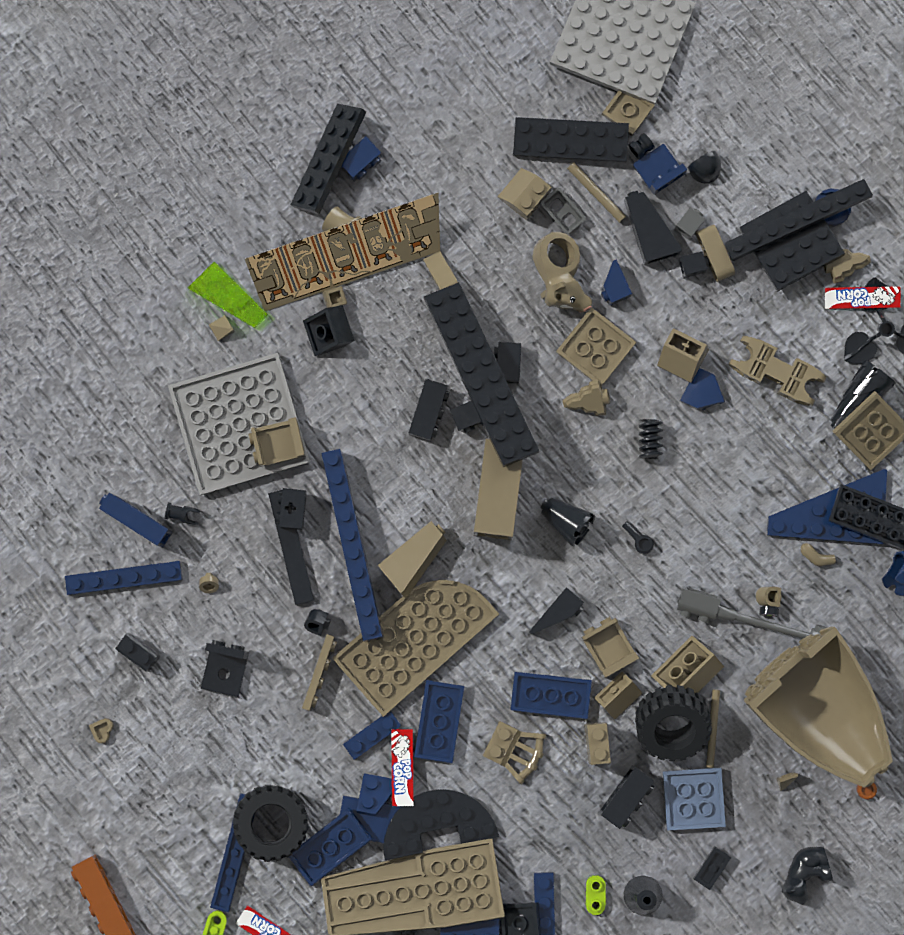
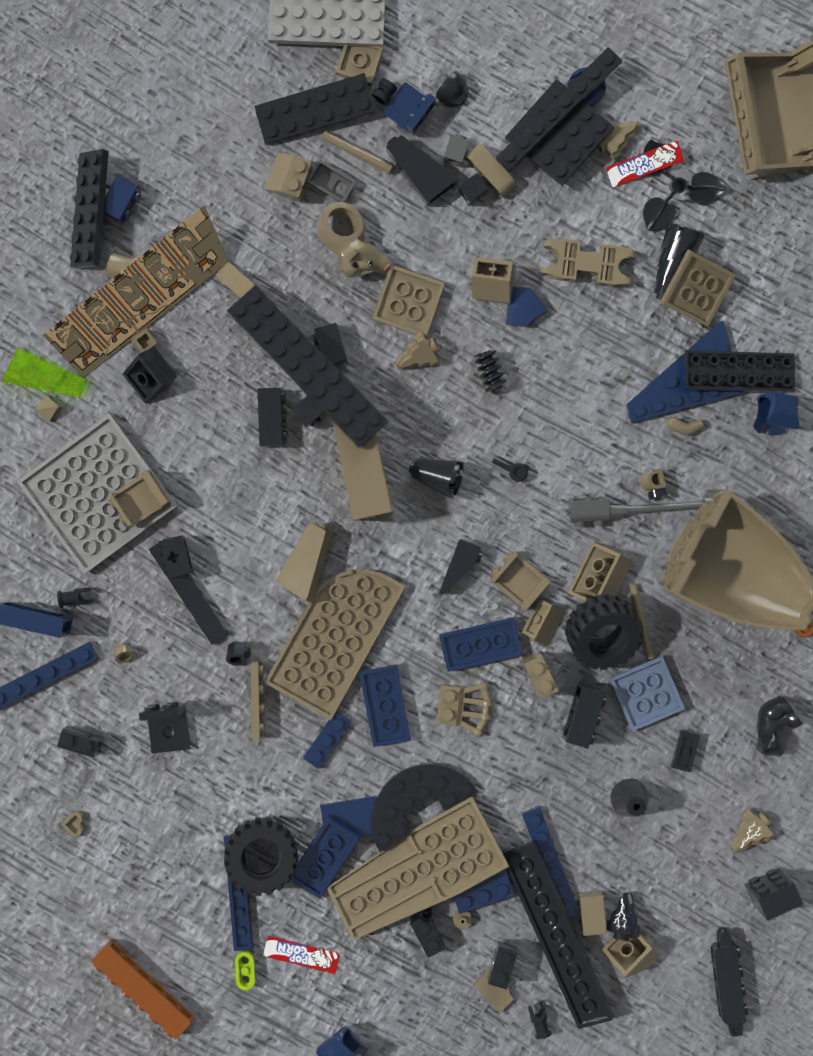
camera: 20 degrees left, 5 degrees up
dark blue brick [321,449,384,643] -> none
dark blue wing [356,773,392,816] -> none
sticker [391,729,414,806] -> none
lime plate [586,875,606,915] -> none
dark blue slope [601,259,632,306] -> none
dark tan slope [776,772,798,791] -> none

